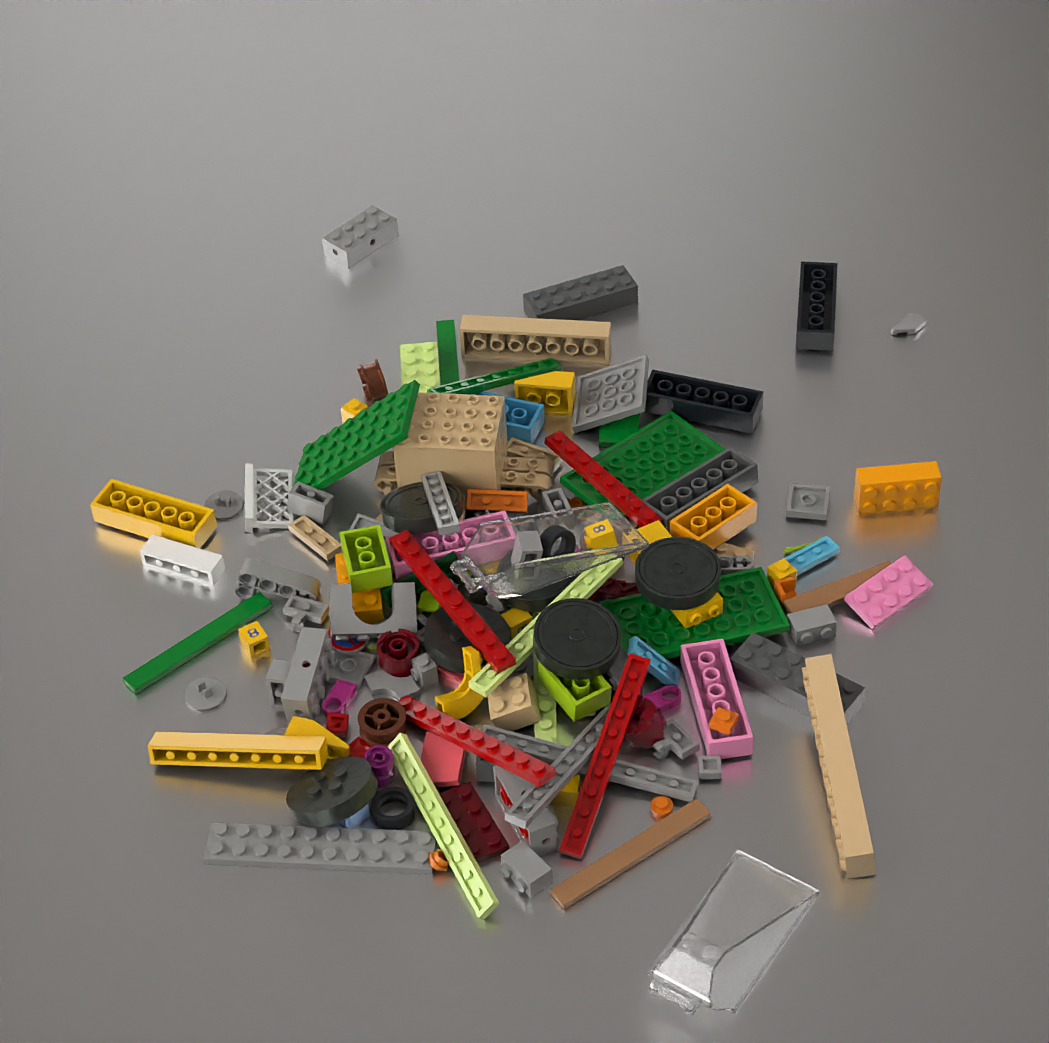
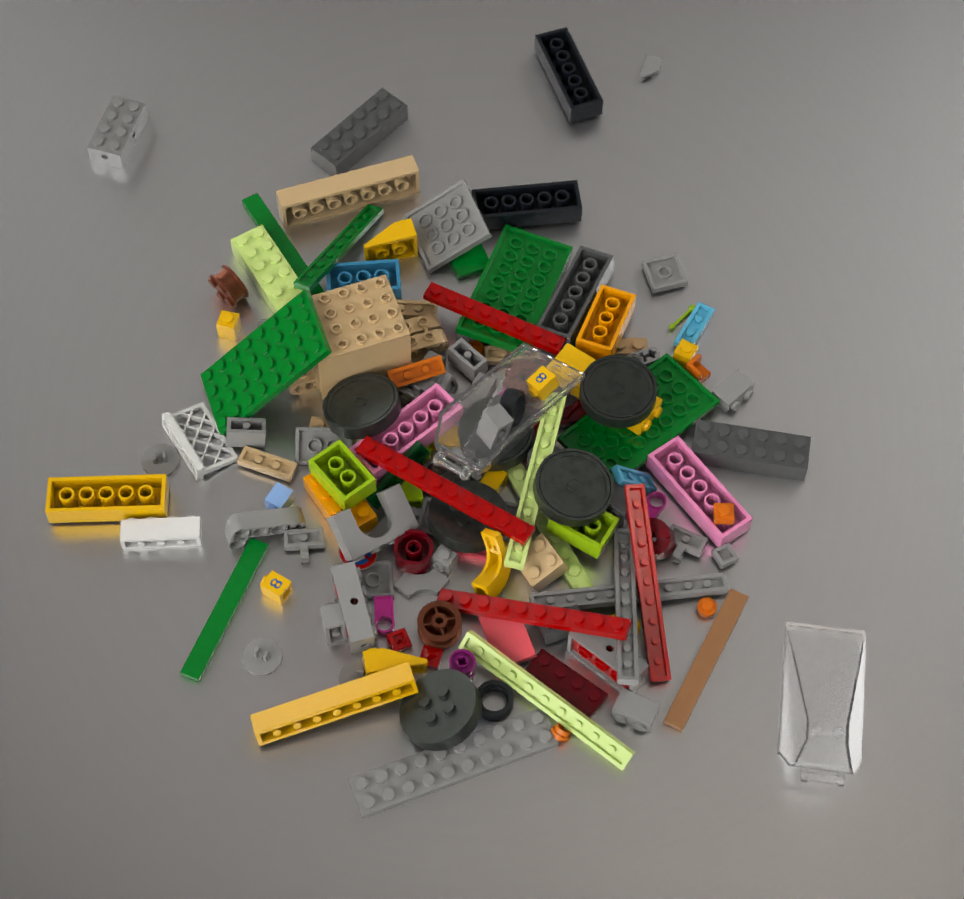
camera: 30 degrees left, 15 degrees up
light grey plate [421,471,460,536] -> none
medium nougat tile [783,561,892,614] -> none
tan brick [802,654,876,879] -> none
bright pink plate [844,555,933,630] -> none
light orange brick [854,461,942,514] -> none
none -> light blue brick [264,482,295,510]

